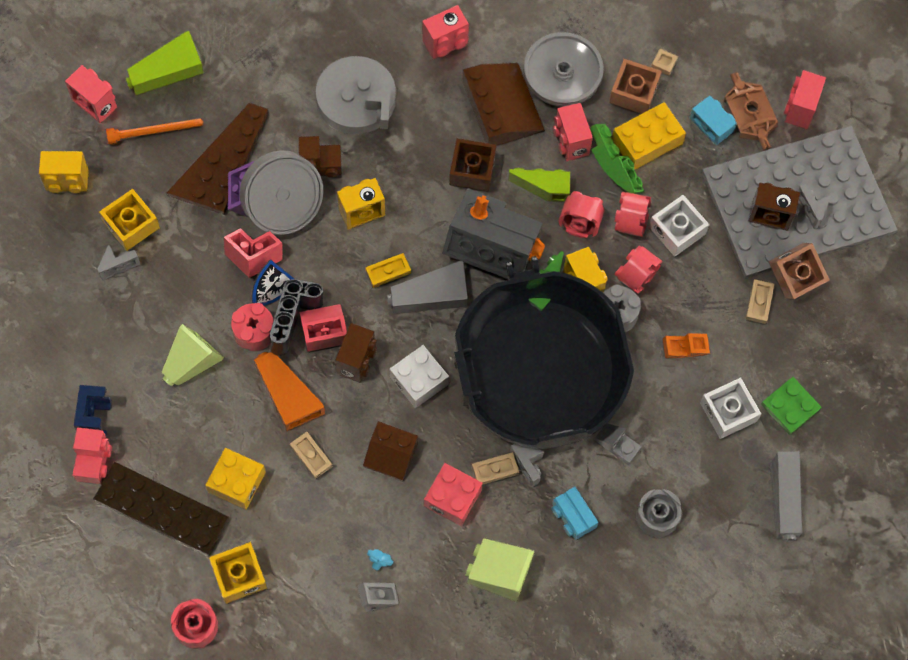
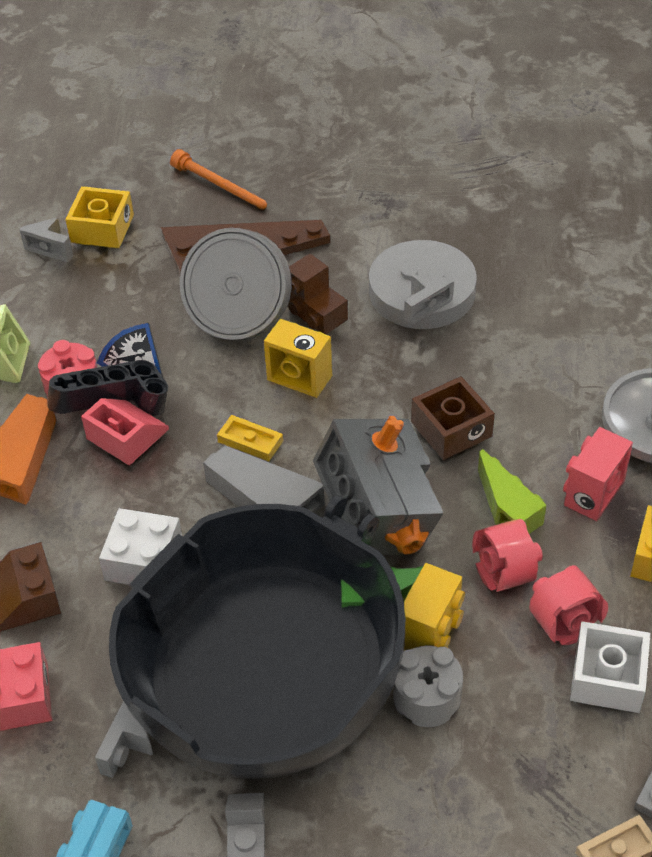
camera: 55 degrees right, 20 degrees down
yellow brick [39,151,89,193] -> none
coral brick [65,65,117,123] -> none
lime slope [126,31,204,95] -> none
coral brick [224,228,283,278] -> none
reddish brown brick [335,323,377,383] -> none
coral brick [422,5,469,59] -> none
reddish brown slope [462,63,545,146] -> none
tan plate [472,452,519,484] -> none
bright green slope [590,124,645,194] -> none
coral brick [615,245,663,294] -> none
orange slope [663,333,710,358] -> none

